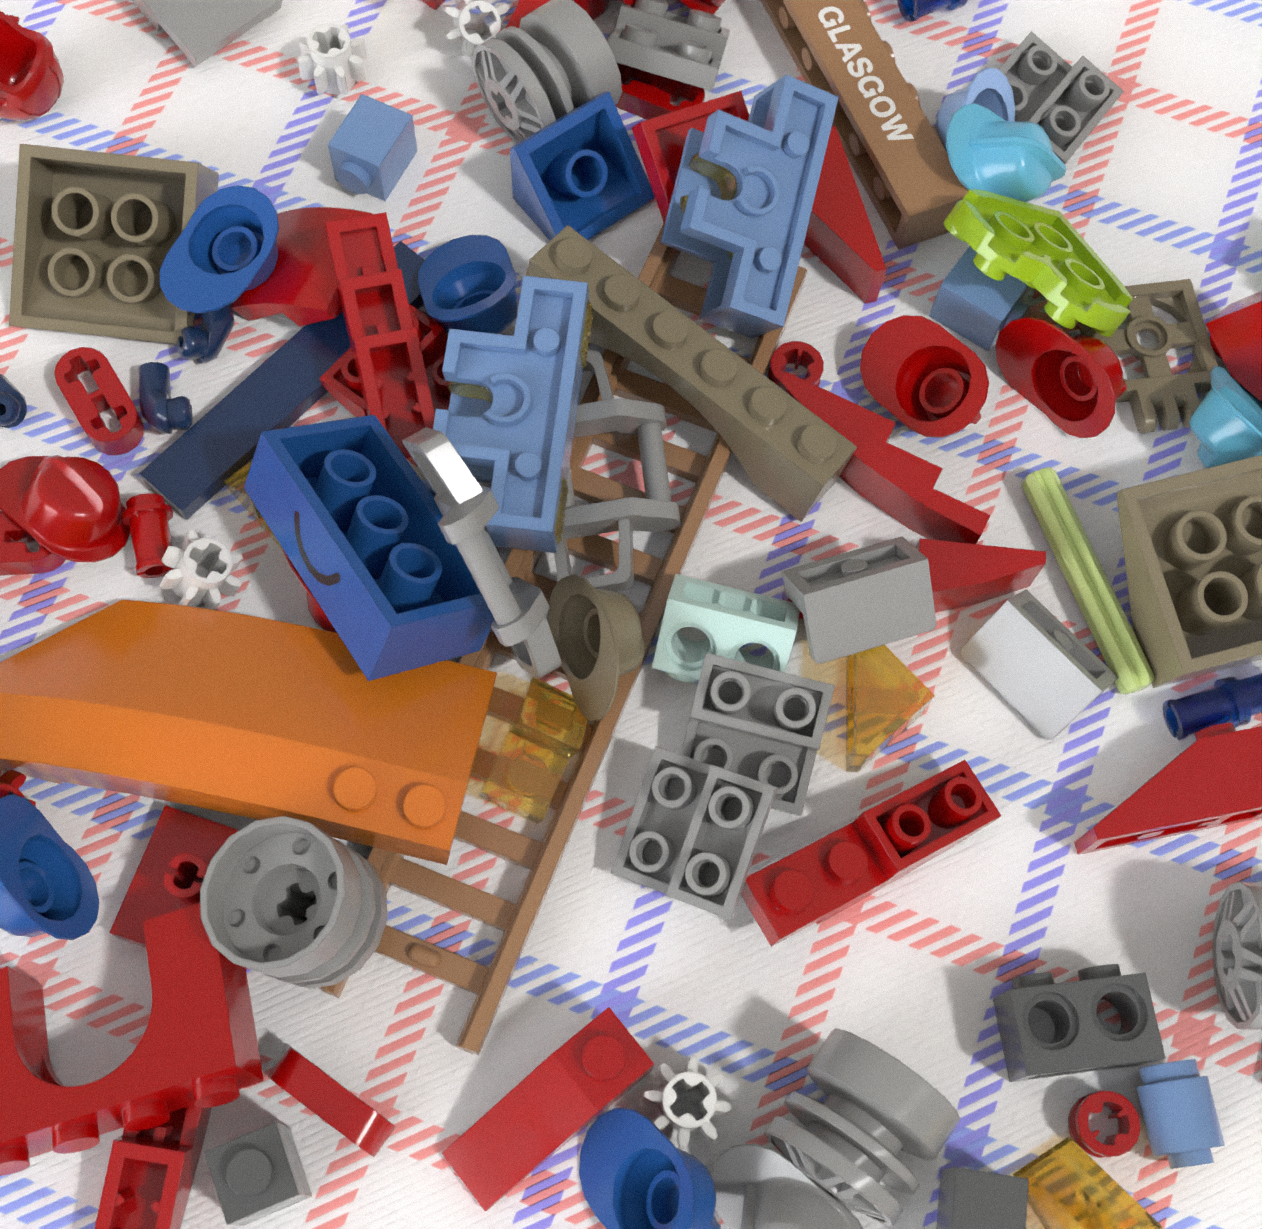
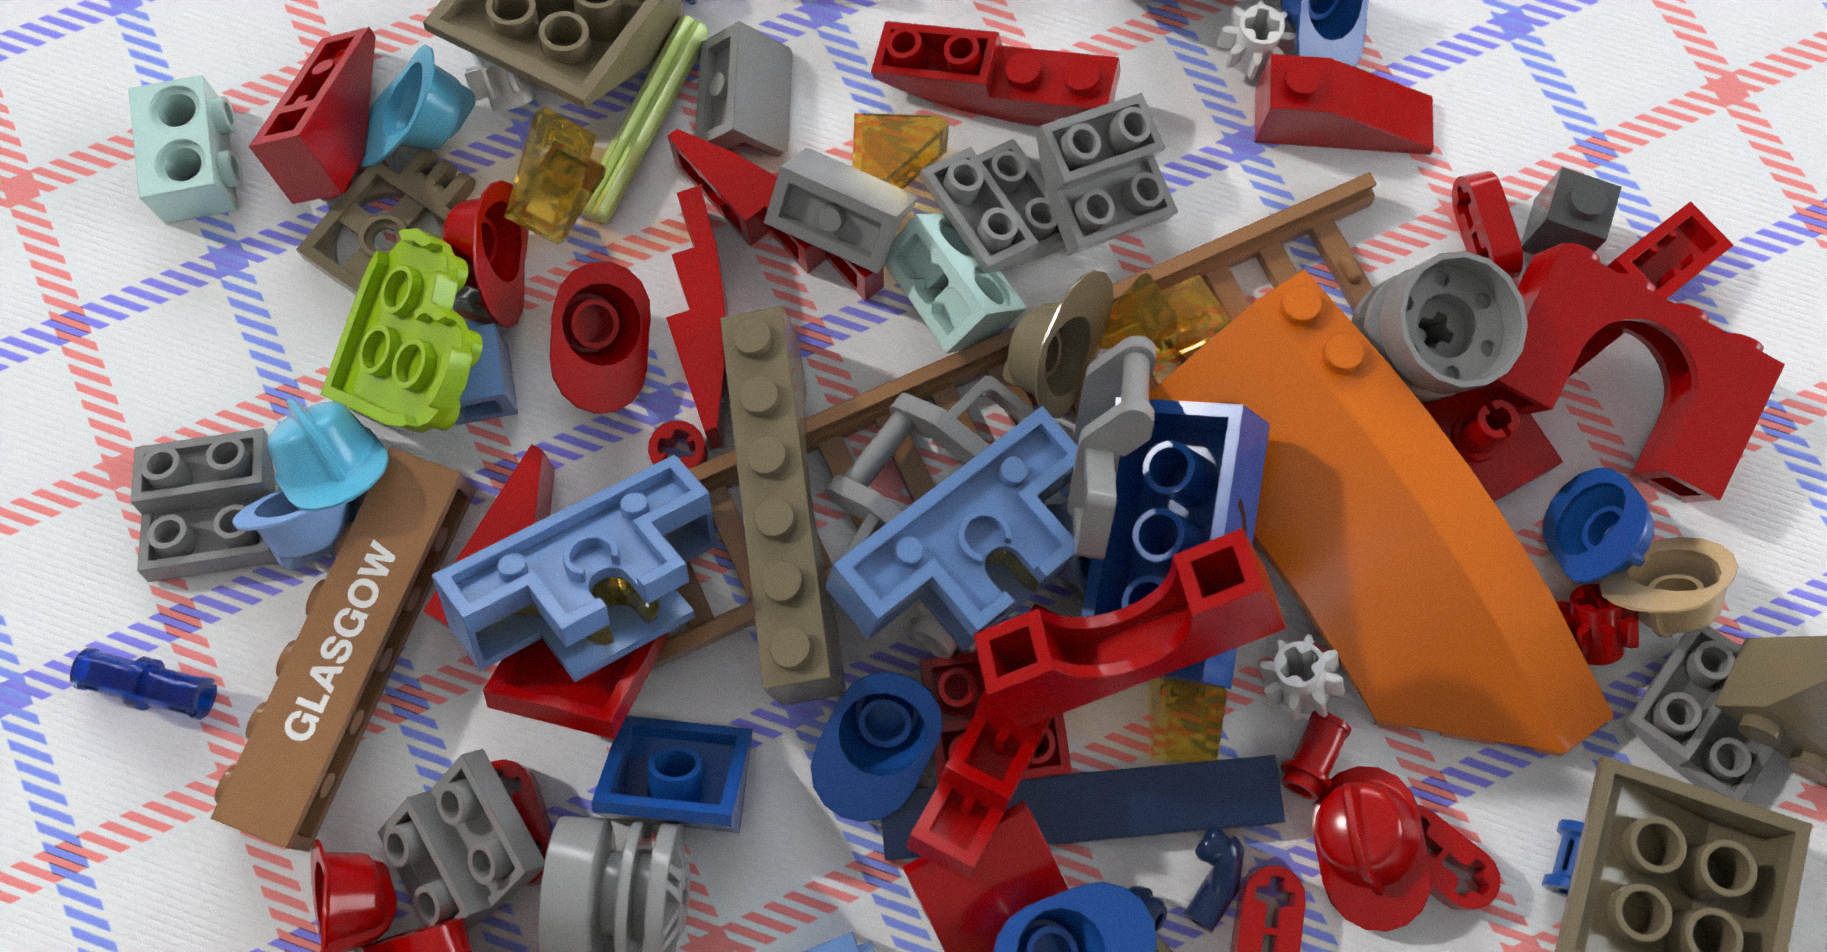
camera: 135 degrees left, 5 degrees up
none -> clear yellow slope [505,106,606,244]
none -> red arch [974,528,1287,729]

